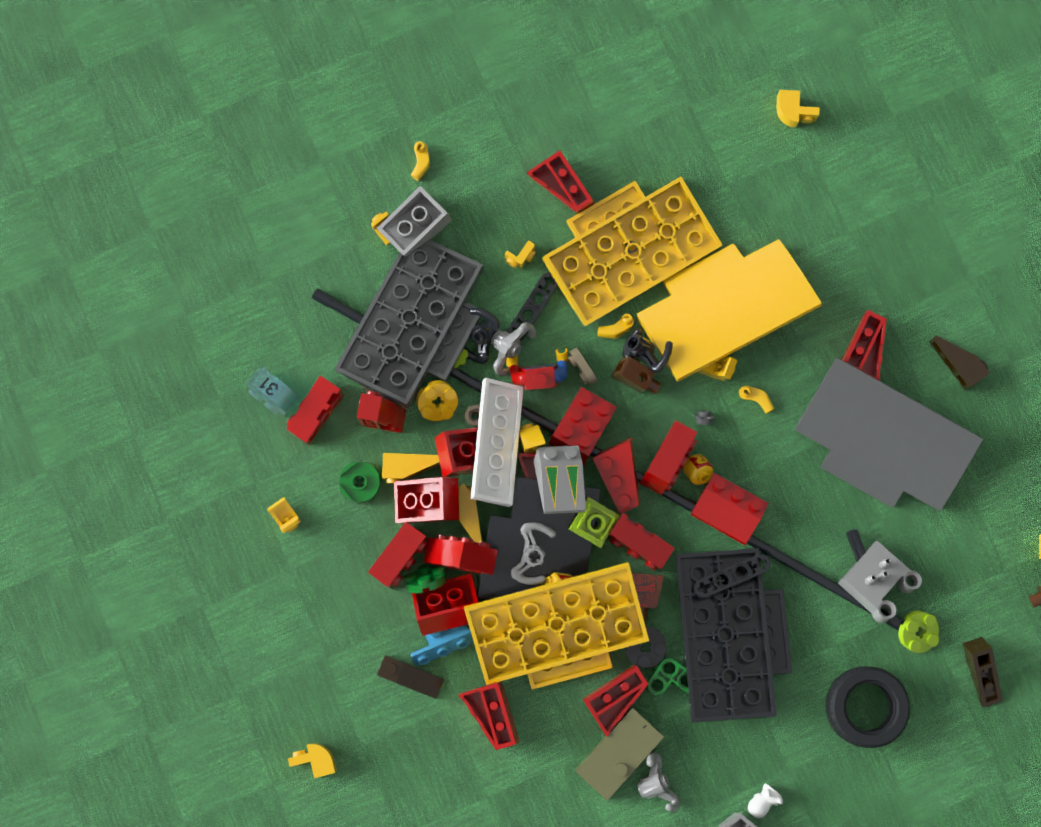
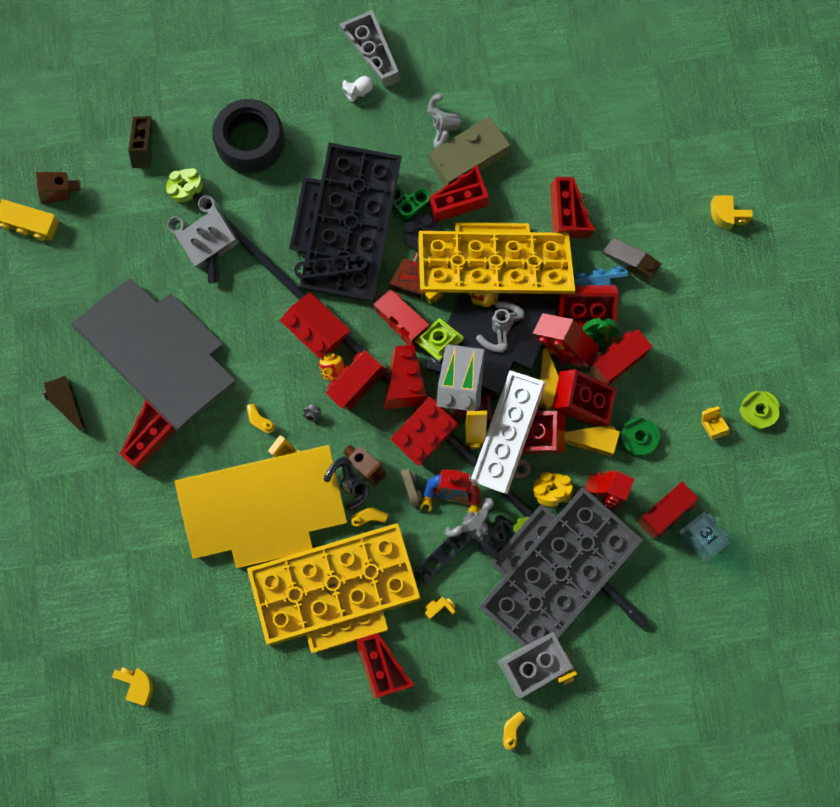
camera: 165 degrees left, 5 degrees down
none -> lime plate [739,391,780,430]

